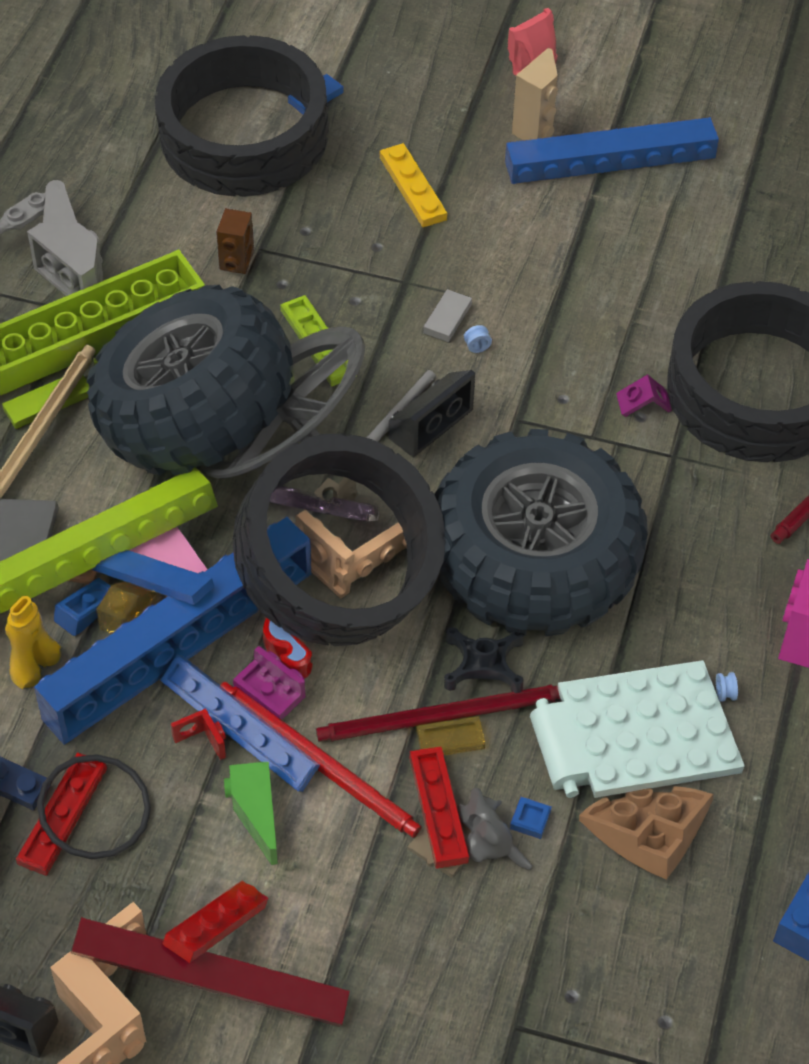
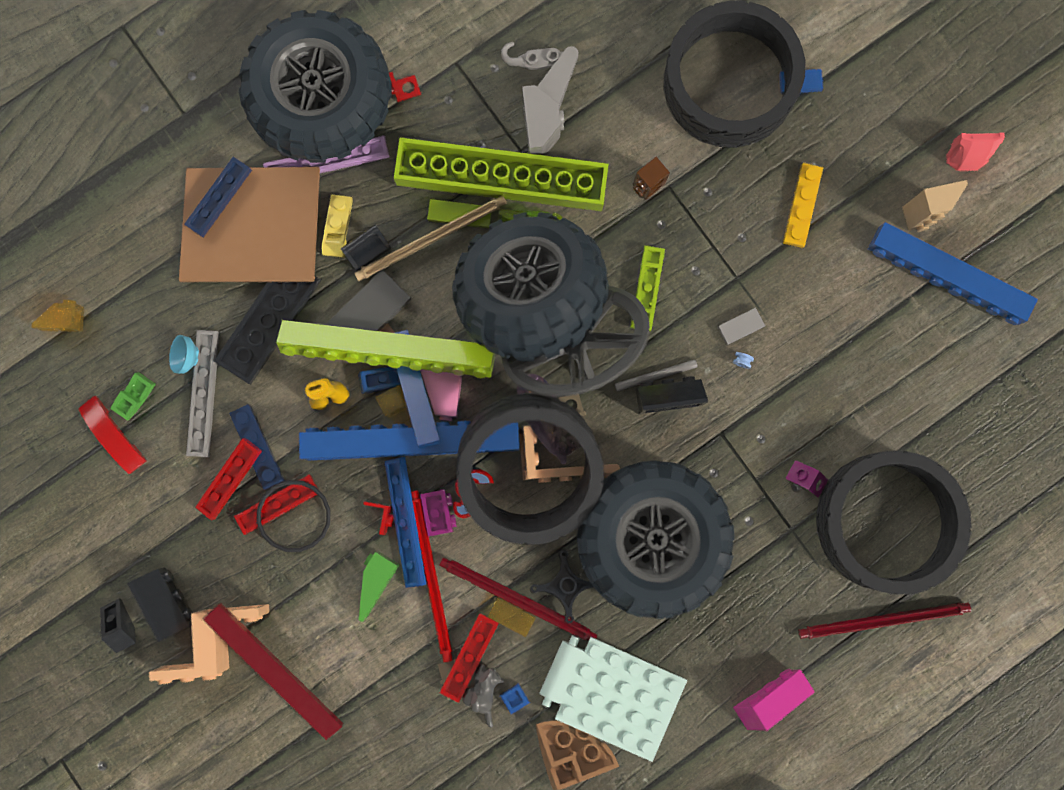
camera: 40 degrees right, 30 degrees up
red plate [162,881,269,963] -> none
light blue bush [716,672,738,702] -> none

